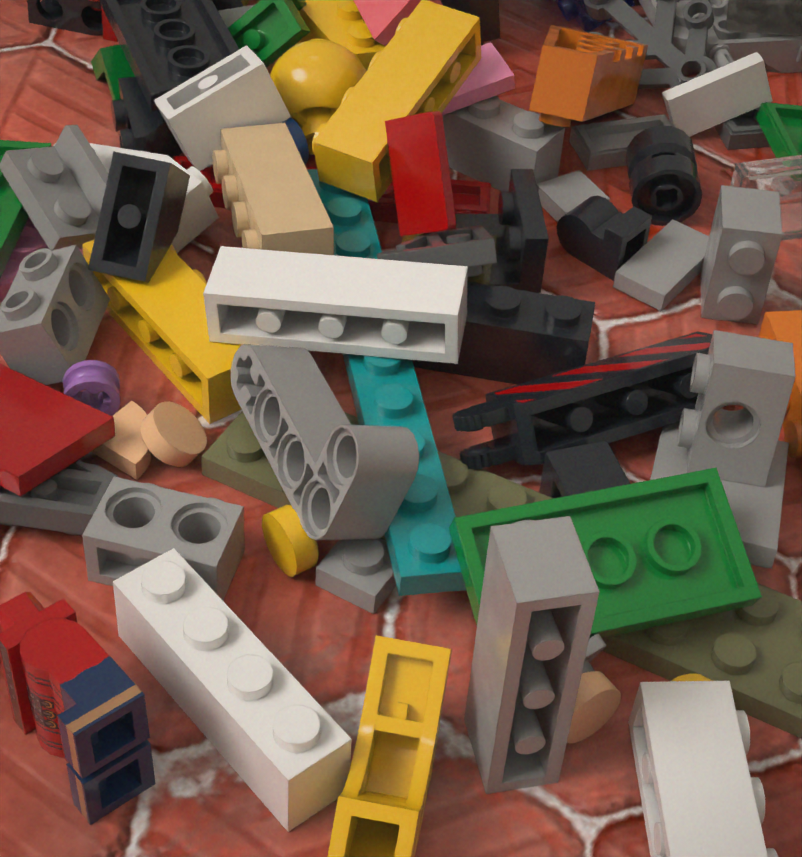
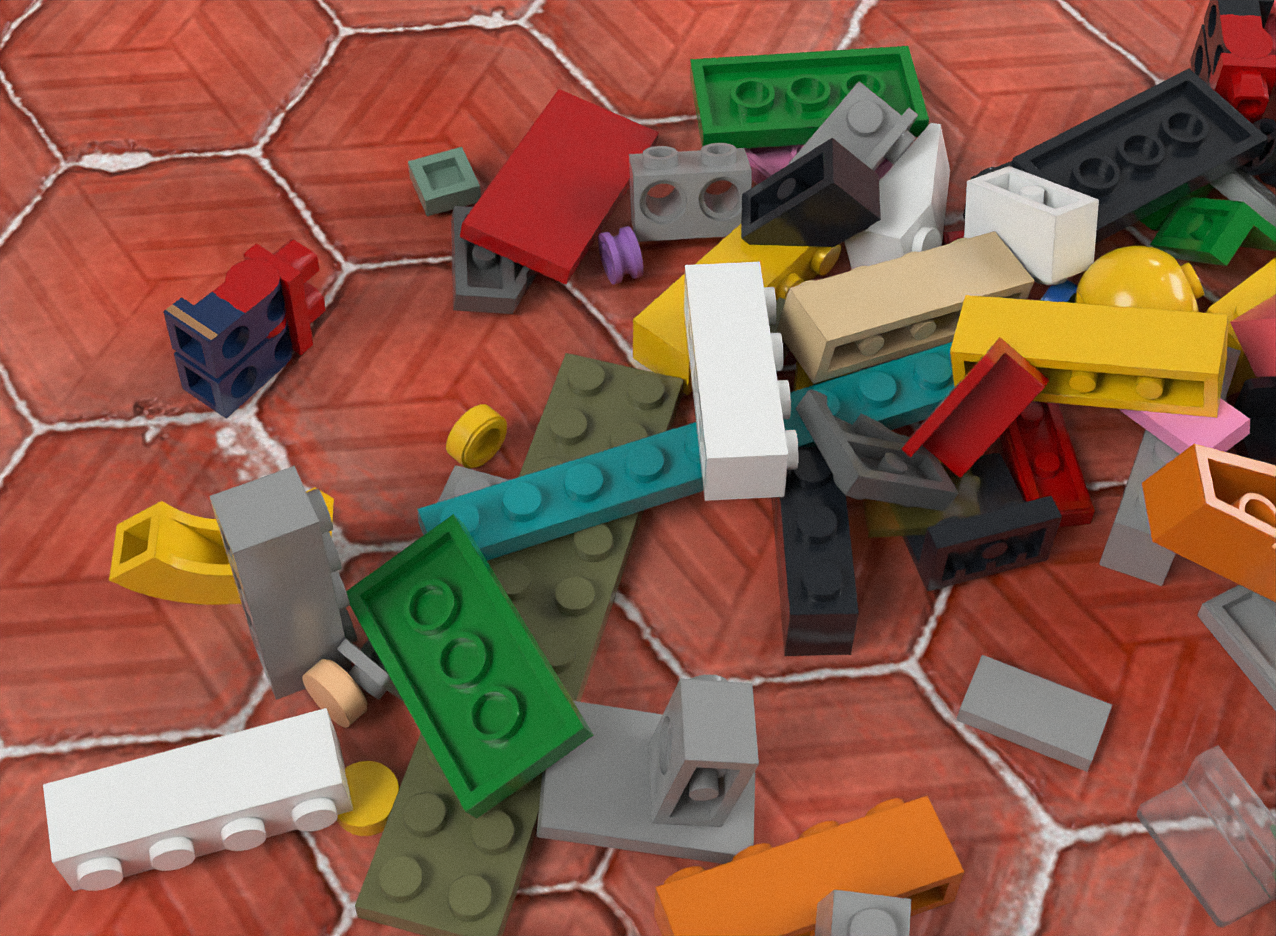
camera: 80 degrees right, 10 degrees up
light grey brick [82,476,245,600] -> none
light nougat tile [91,401,151,480] -> none
white brick [113,548,352,832] -> none
light nougat tile [141,402,207,467] -> none
light grey beam [230,344,419,540] -> none
black hinge [452,331,729,470] -> none
light grey tile [537,170,610,222] -> none
black panel [539,440,630,498] -> none
black leg [557,195,652,281] -> none
black wheel [626,125,703,226] -> none
light grey brick [700,185,783,324] -> none

